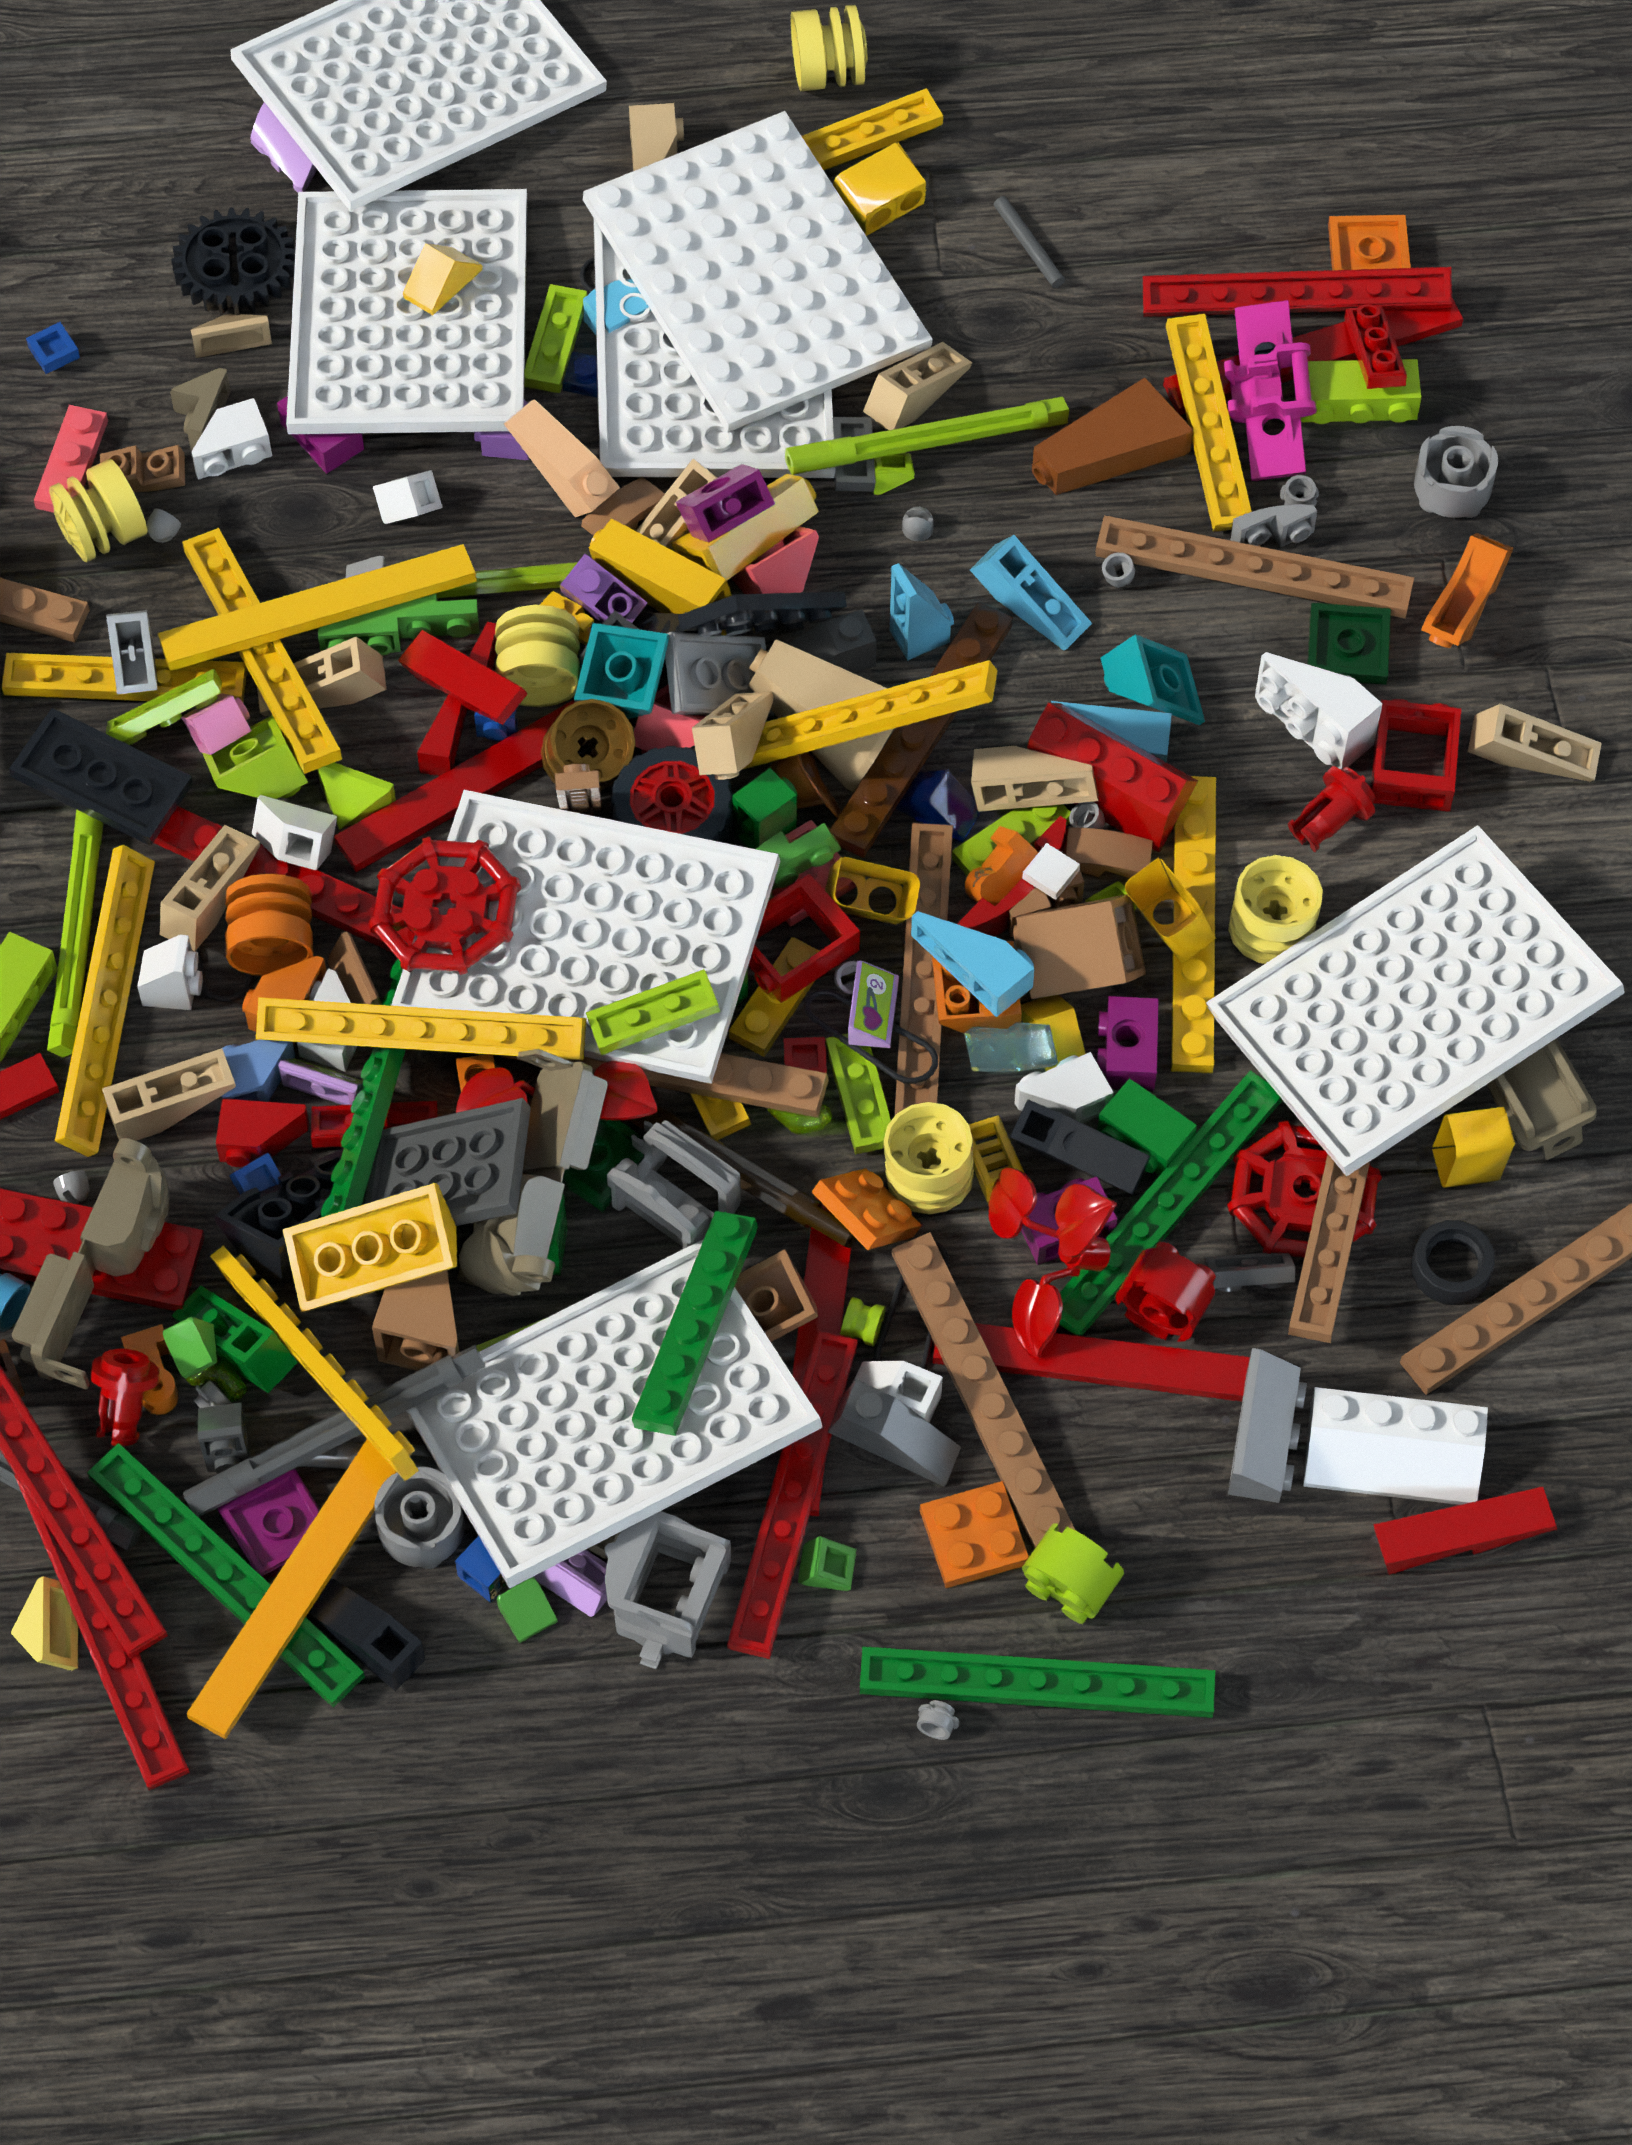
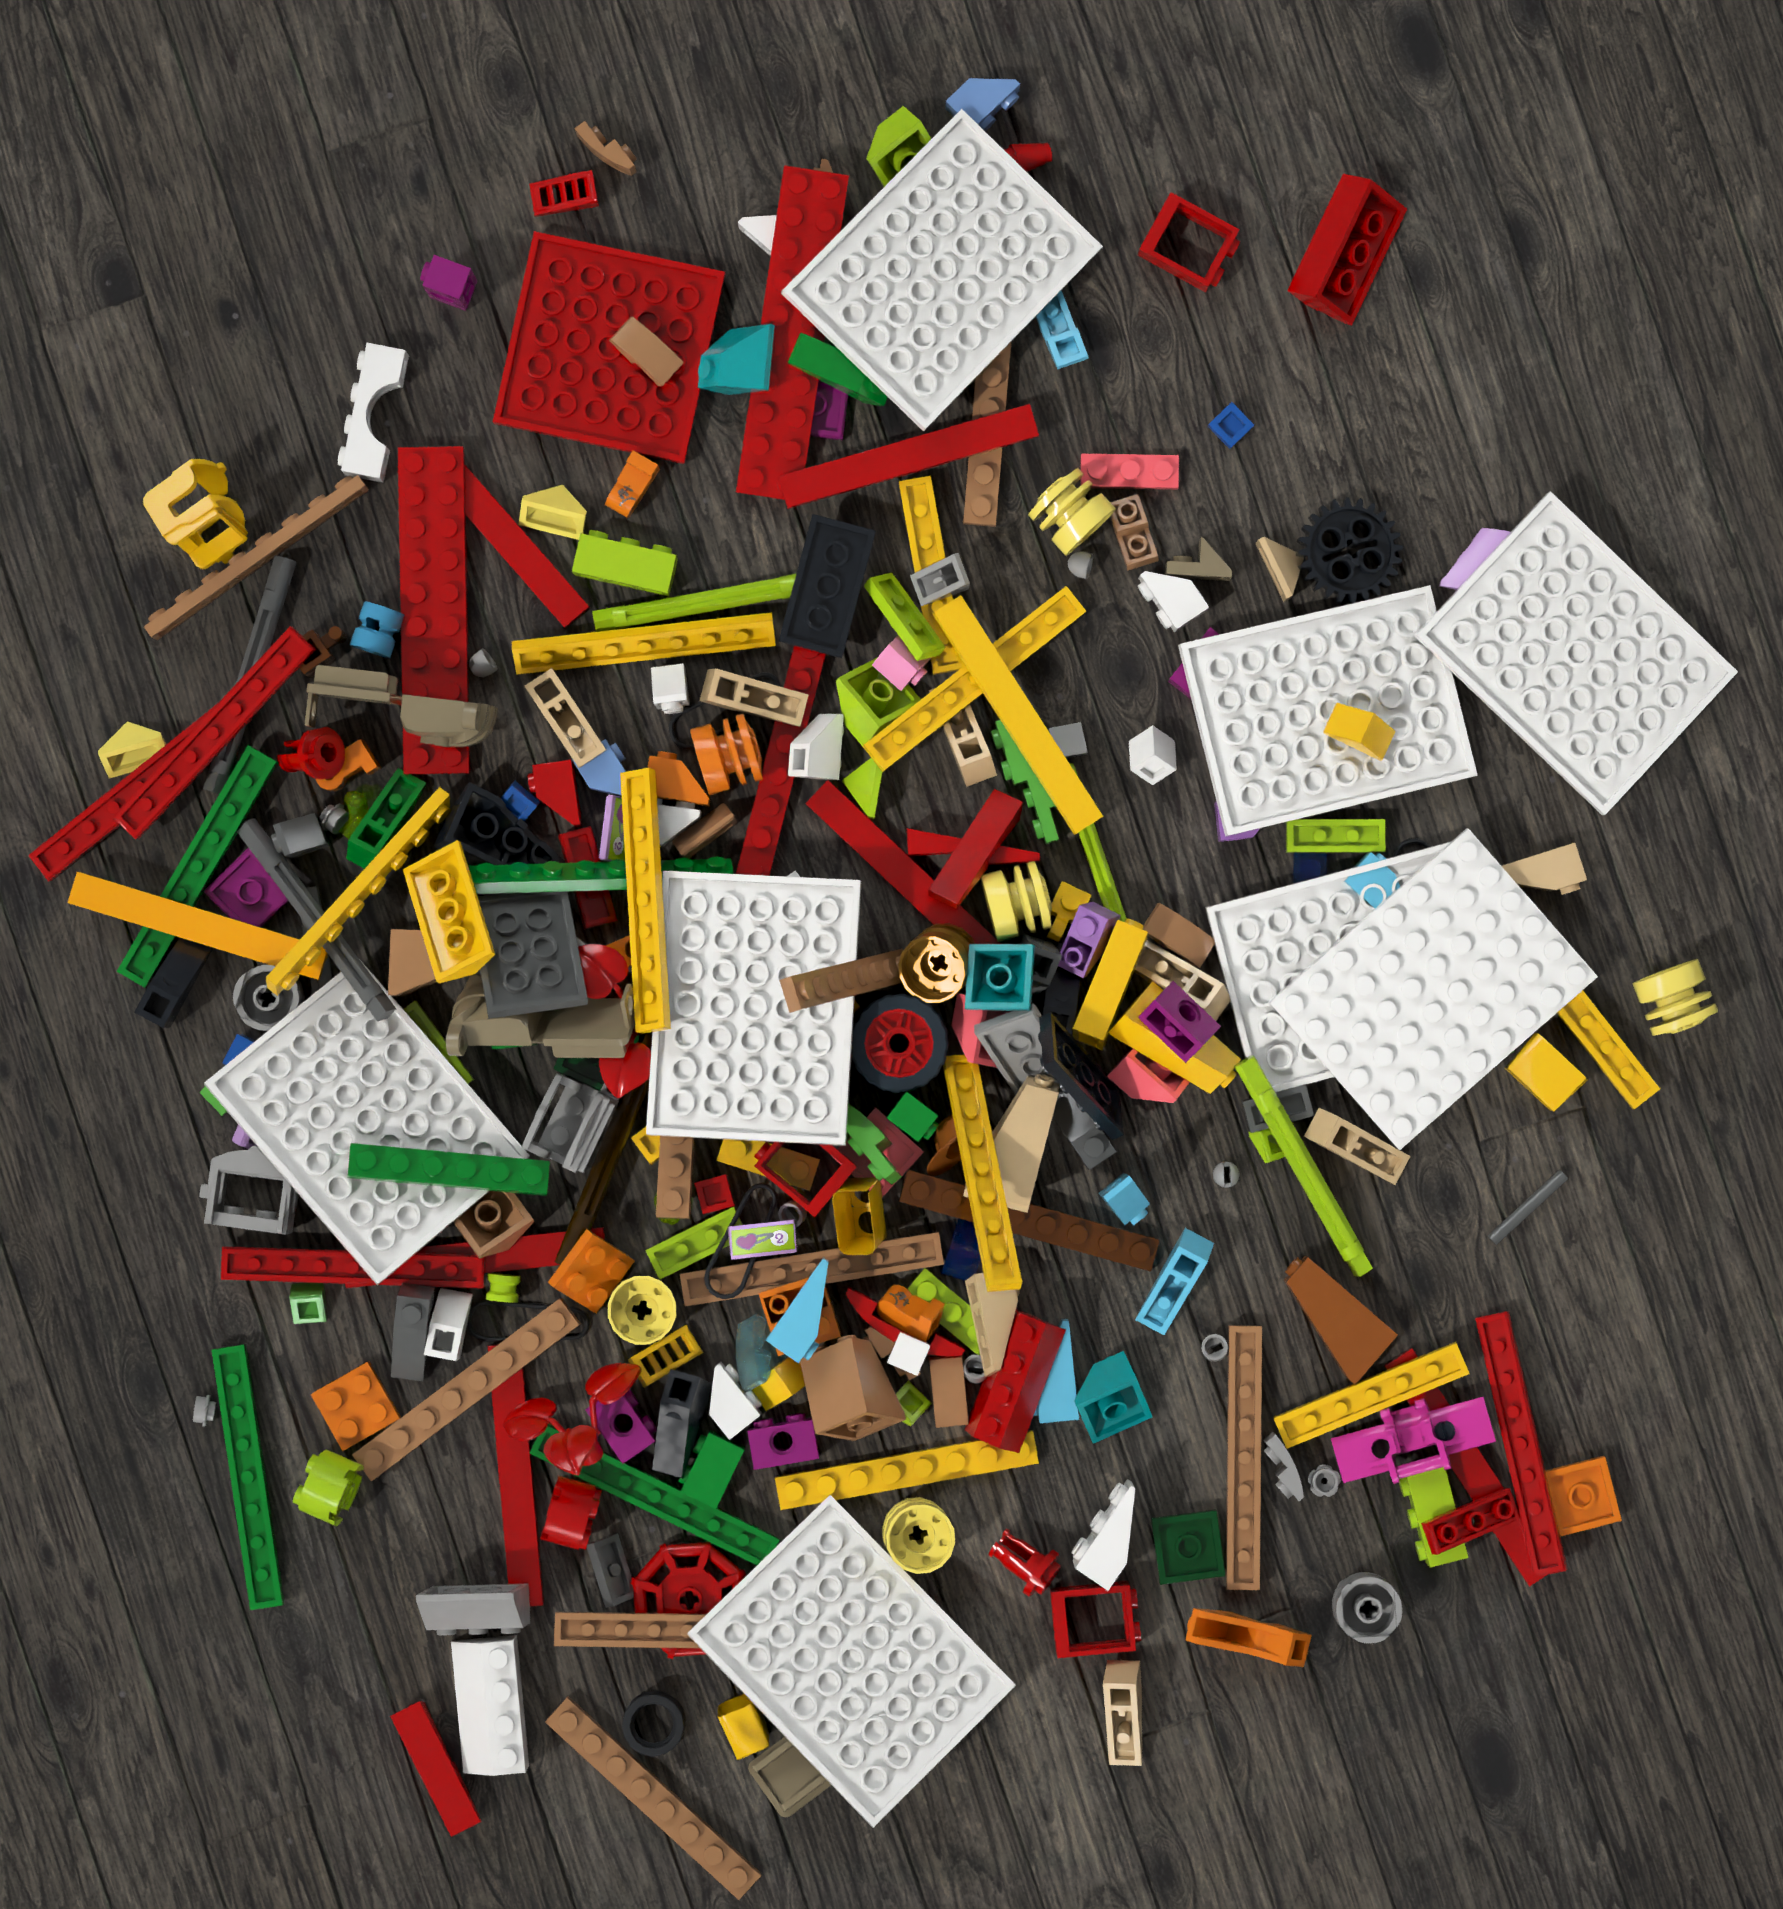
camera: 80 degrees right, 25 degrees up
bright green slope [163,1317,217,1378] -> none
red plate [369,836,522,975] -> none
light nougat slope [504,399,620,517] -> none
lime plate [586,969,721,1055] -> none
tan slope [692,692,774,780] -> none
yellow piece [1125,857,1216,964] -> none

